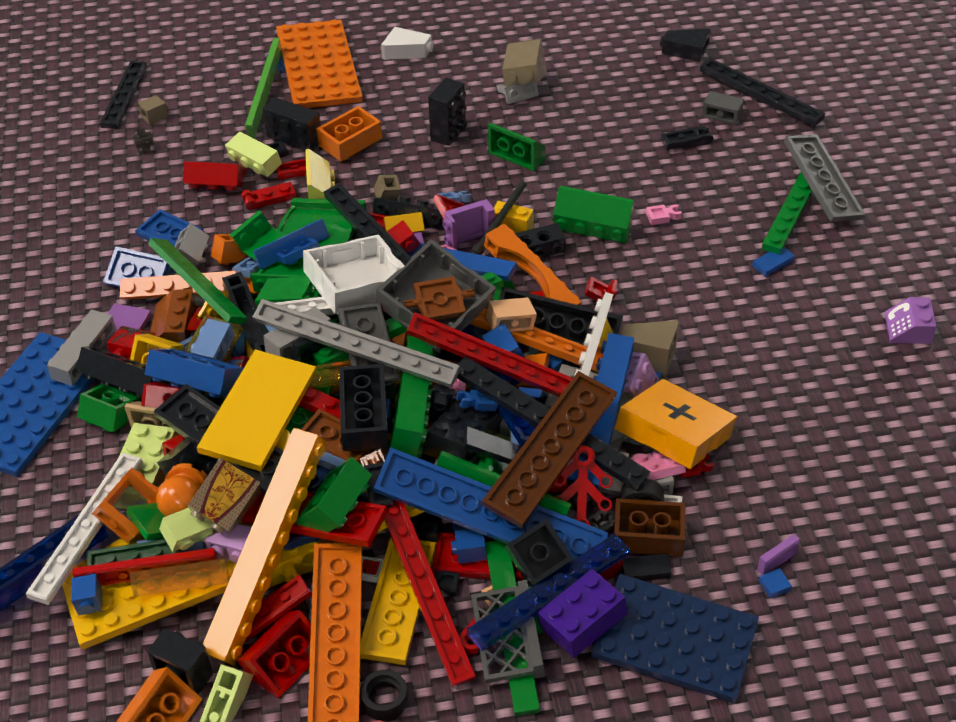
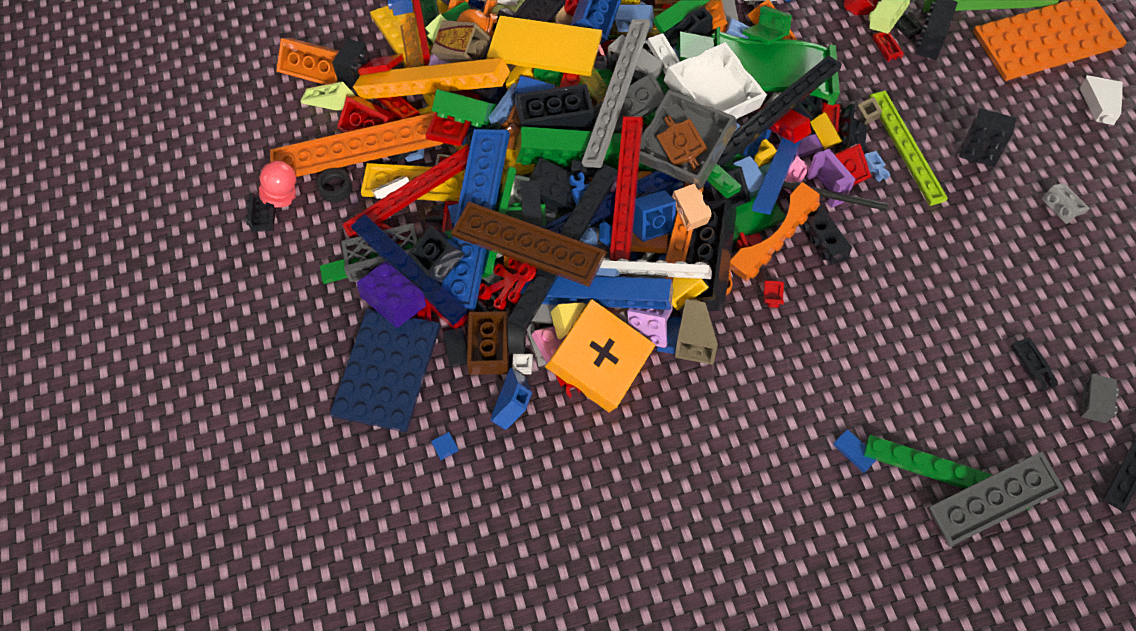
camera: 85 degrees right, 15 degrees up
red plate [241,182,297,210] -> none
blue bracket [253,219,329,269] -> none
light yellow slope [306,149,335,199] -> none
orange brick [316,106,382,162] -> none
green slope [488,123,546,171] -> none
yellow brick [494,201,534,233] -> none
dark tan slope [502,39,547,86] -> none
green slope [553,186,634,243] -> none
bright pink plate [646,205,682,225] -> none
medium lavender tile [757,534,800,575] -> none
medium lavender slope [885,297,936,344] -> none
none -> red tile [358,54,404,75]
none -> white plate [371,176,409,200]
none -> blue slope [490,368,532,430]
none -> blue tile [515,76,555,94]
none -> light yellow slope [551,302,586,340]
none -> lime tile [868,91,948,206]

